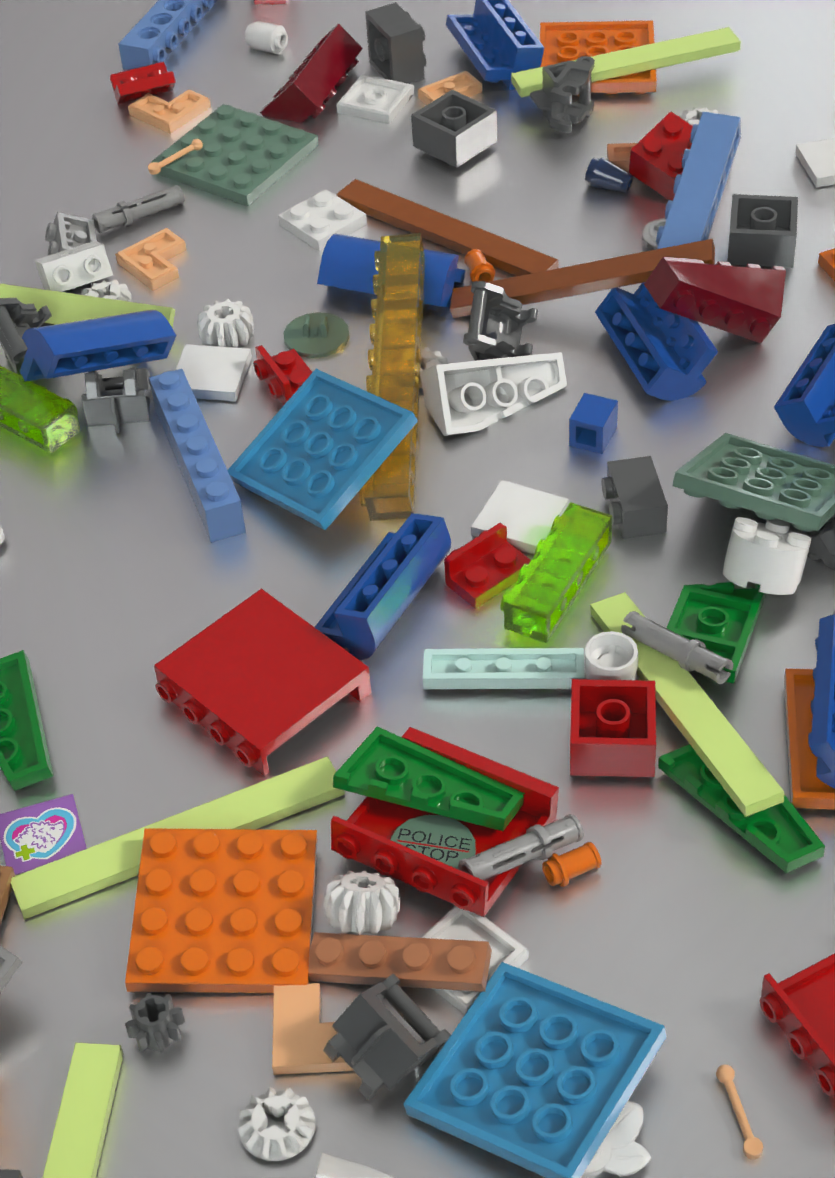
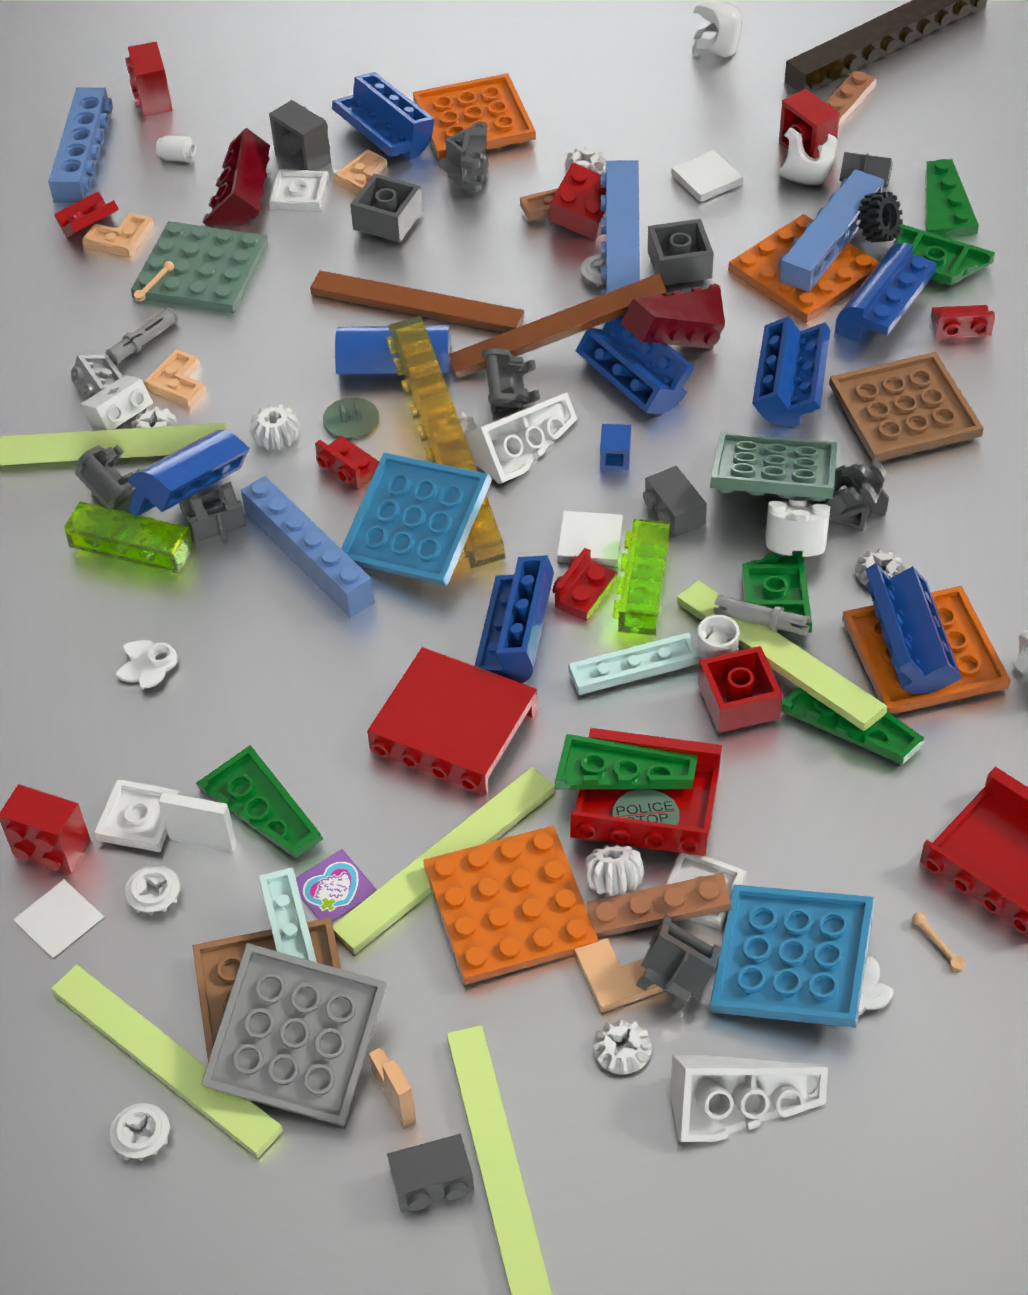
camera: 20 degrees left, 5 degrees up
dark grey gear [125,993,185,1053] -> none
white tile [175,344,252,401] -> none
white plate [278,189,367,251] -> none
light grey pin [458,814,583,880] -> none
orange pin [464,249,495,282] -> none
yellowish green tile [511,27,741,97] -> none
orange pin [542,842,601,887] -> none
dark blue cone [585,157,633,193] -> none

